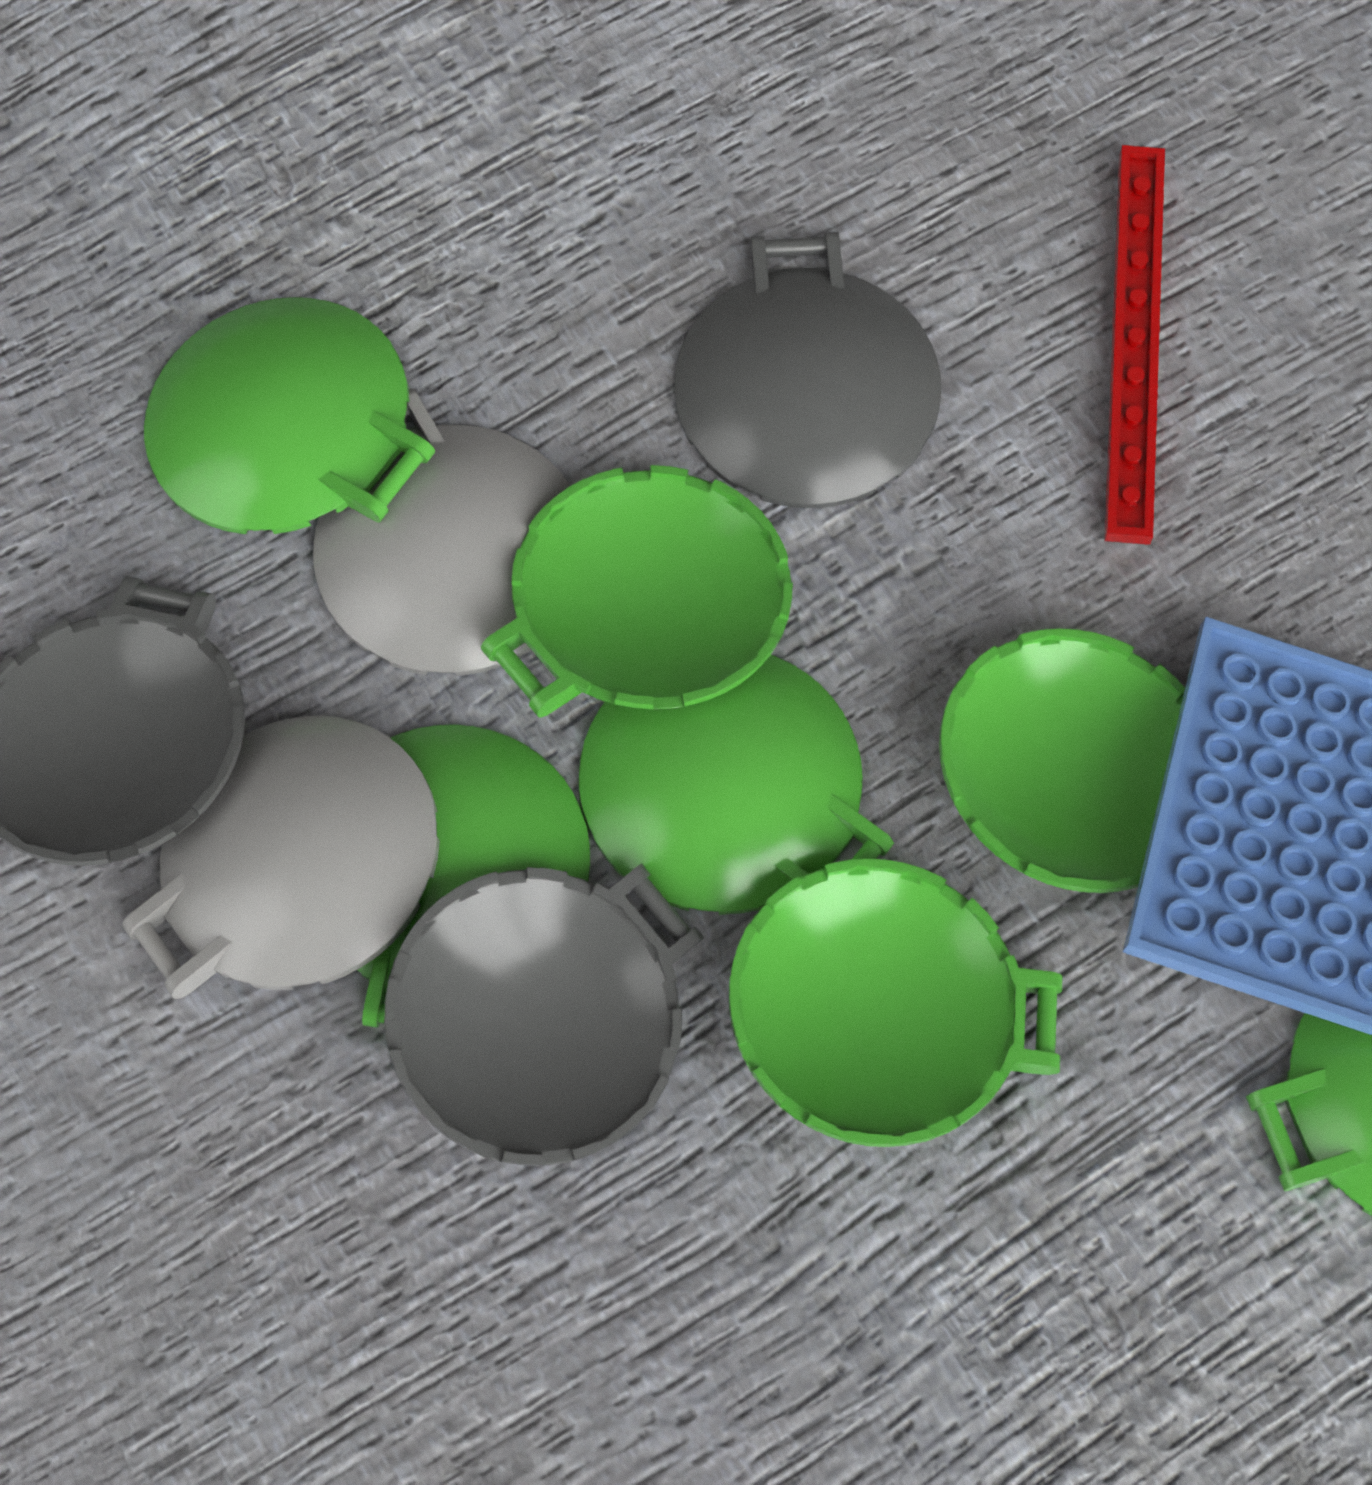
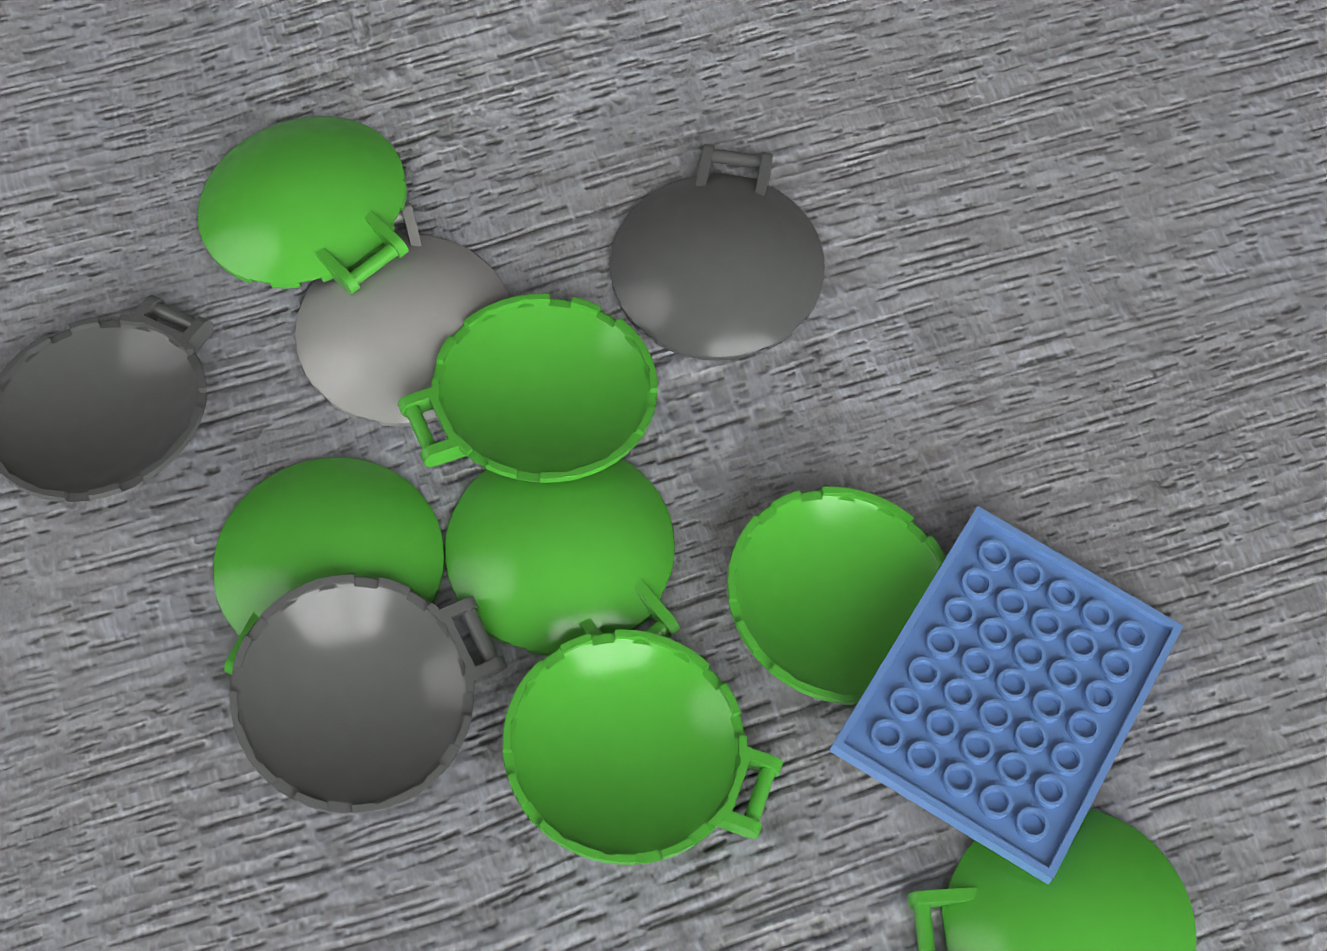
camera: 15 degrees right, 5 degrees down
light grey dish [122,716,440,999] -> none
red plate [1104,145,1165,545] -> none

